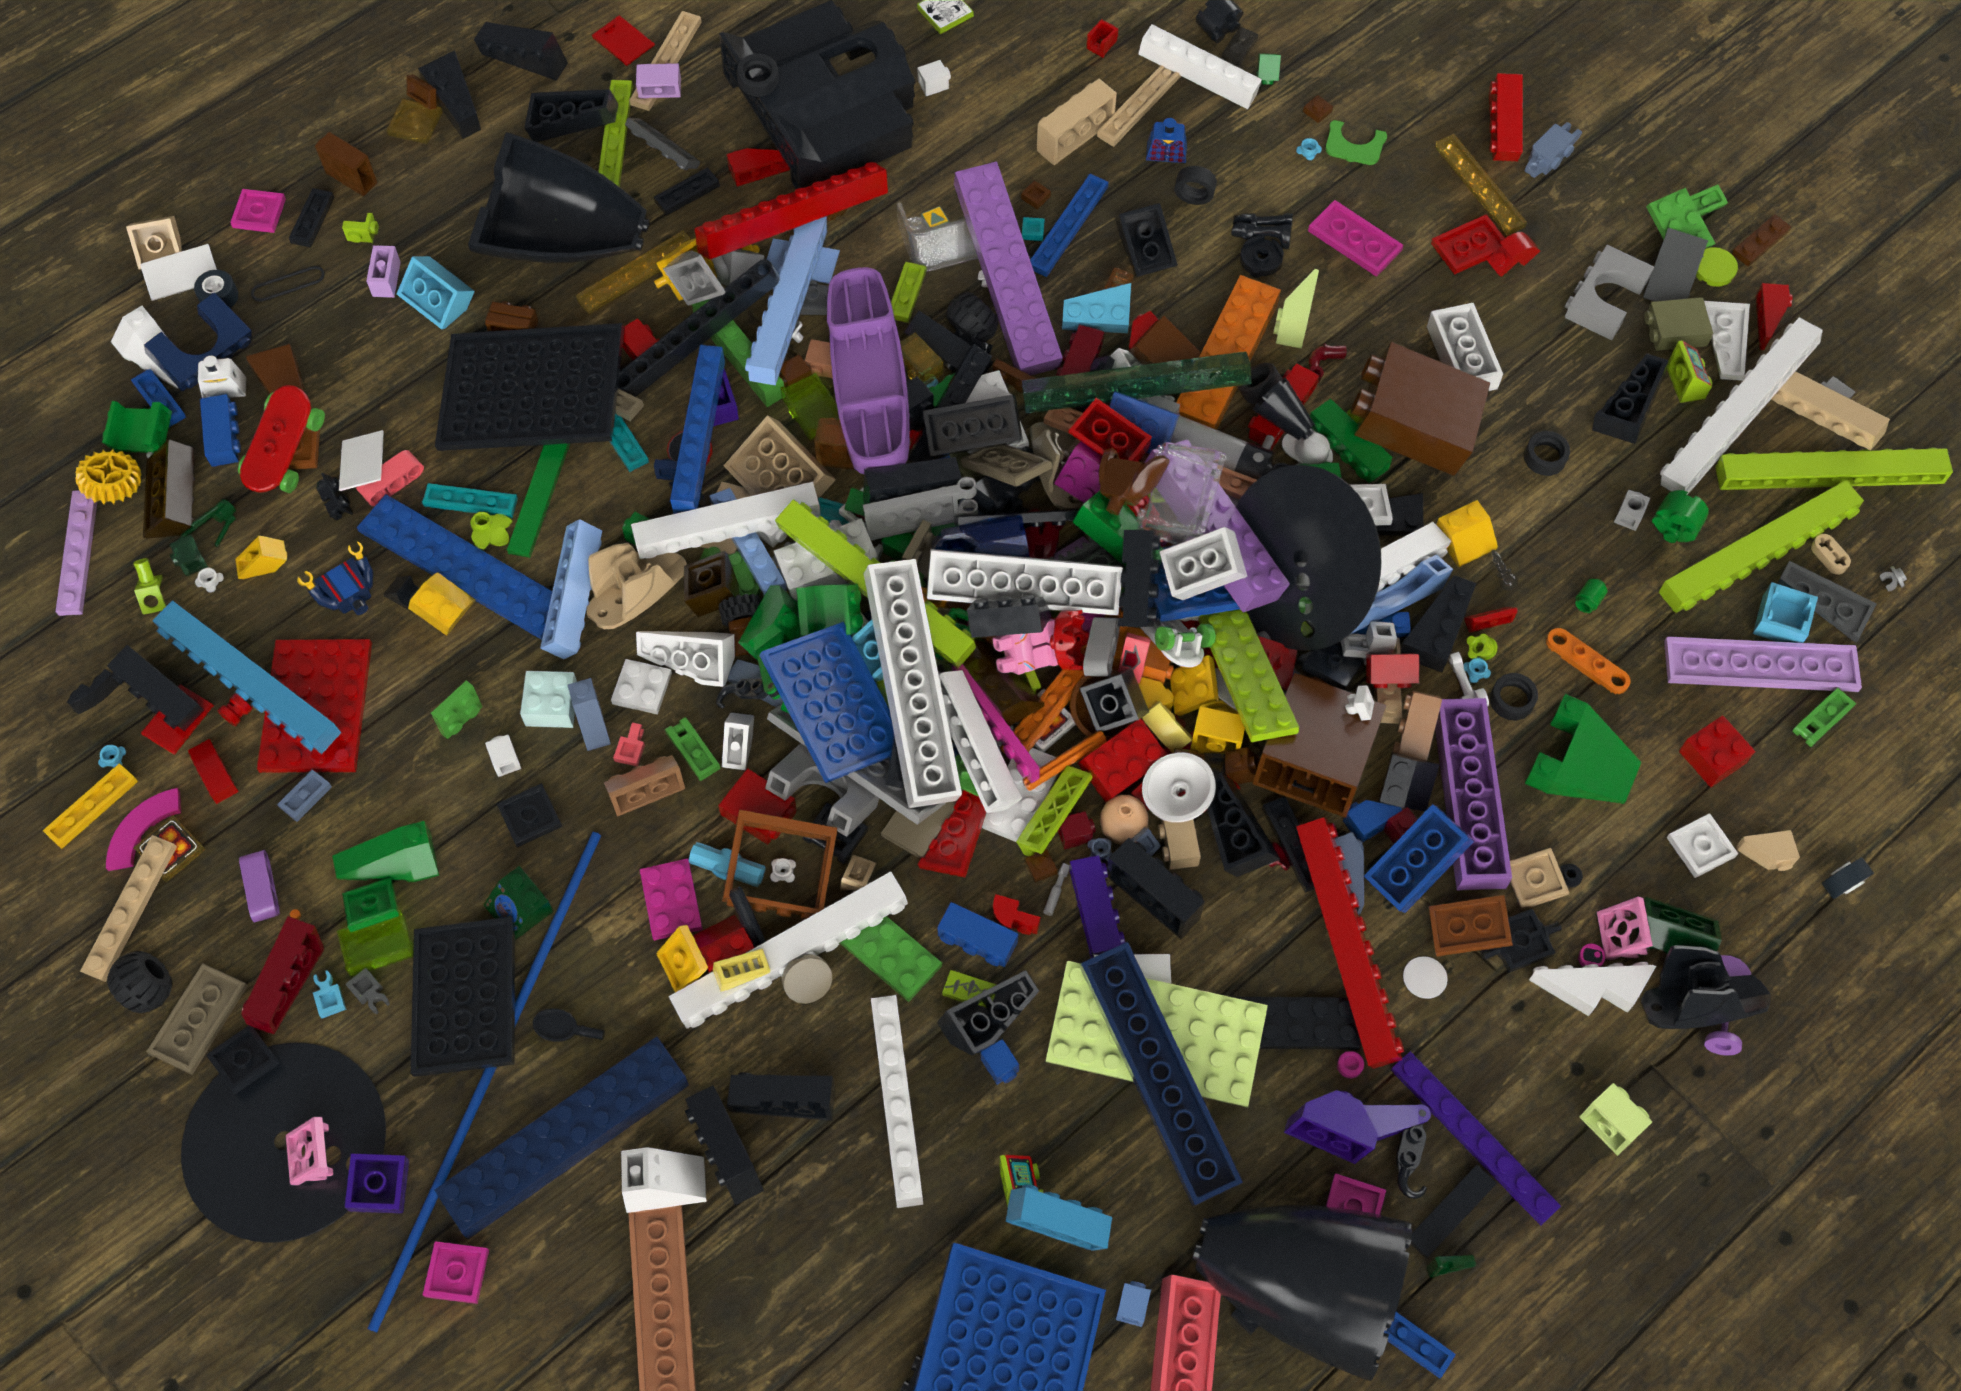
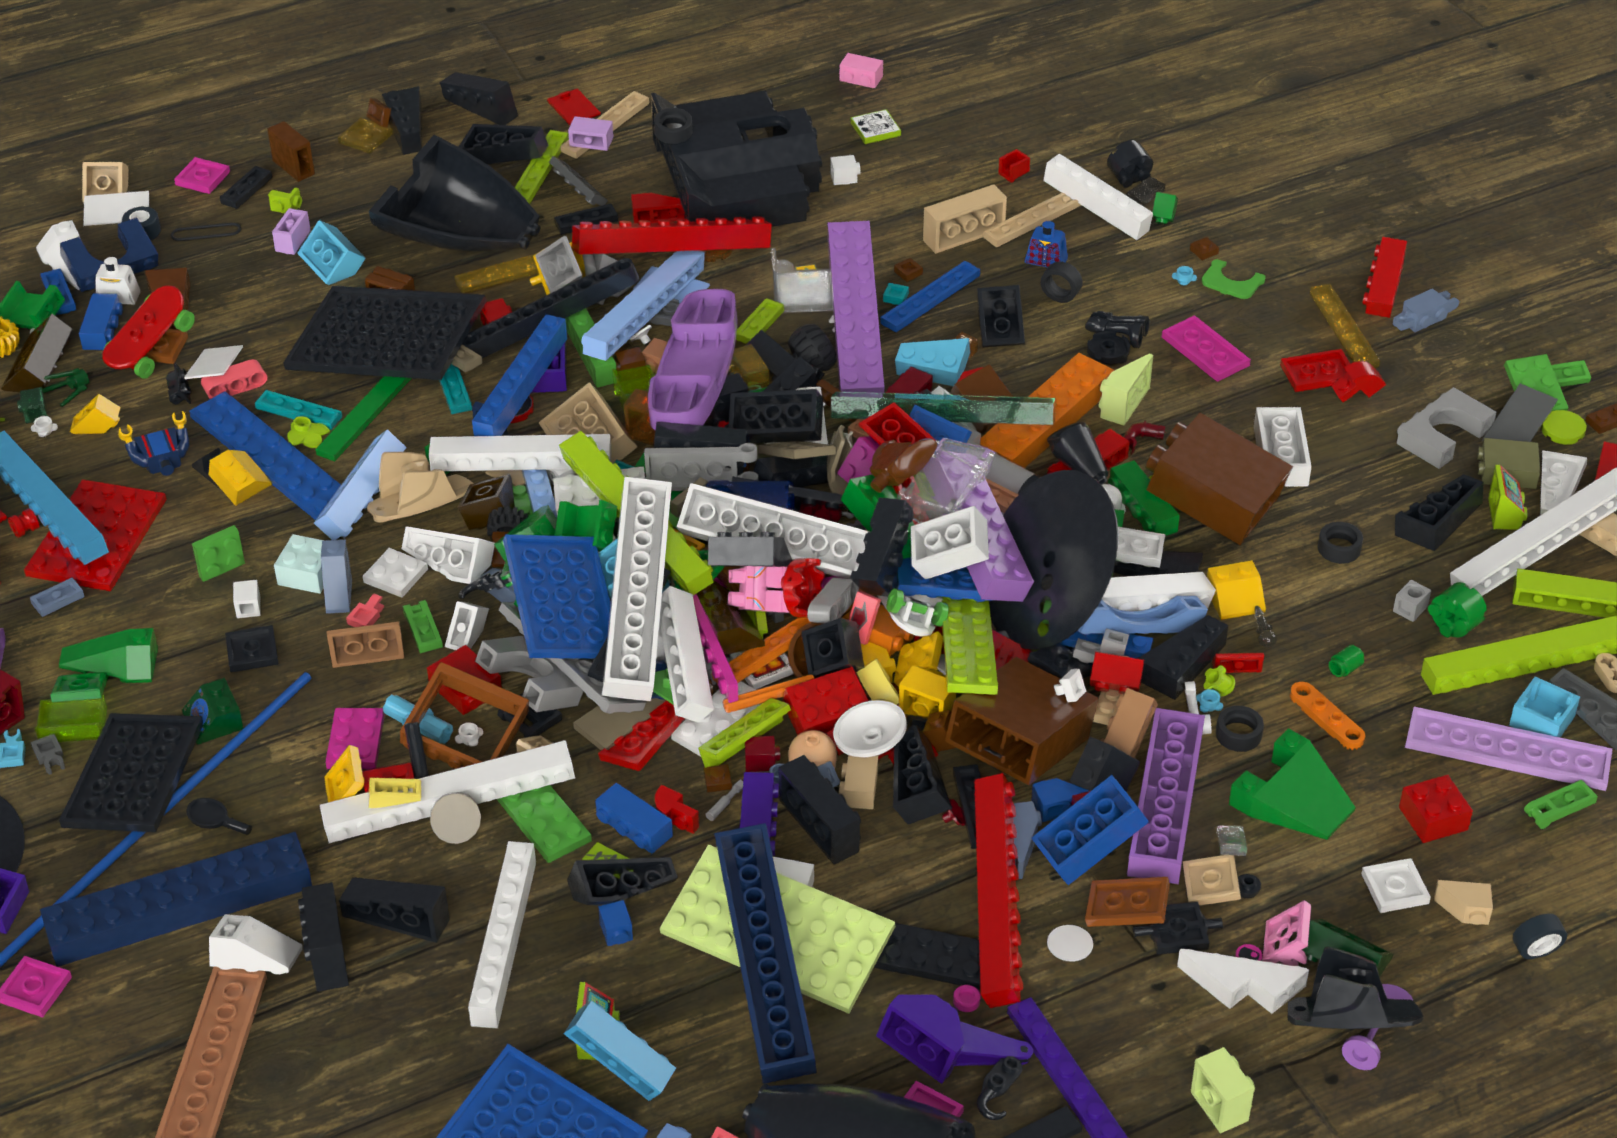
camera: 15 degrees right, 20 degrees down
none -> clear tile [1217,825,1247,856]

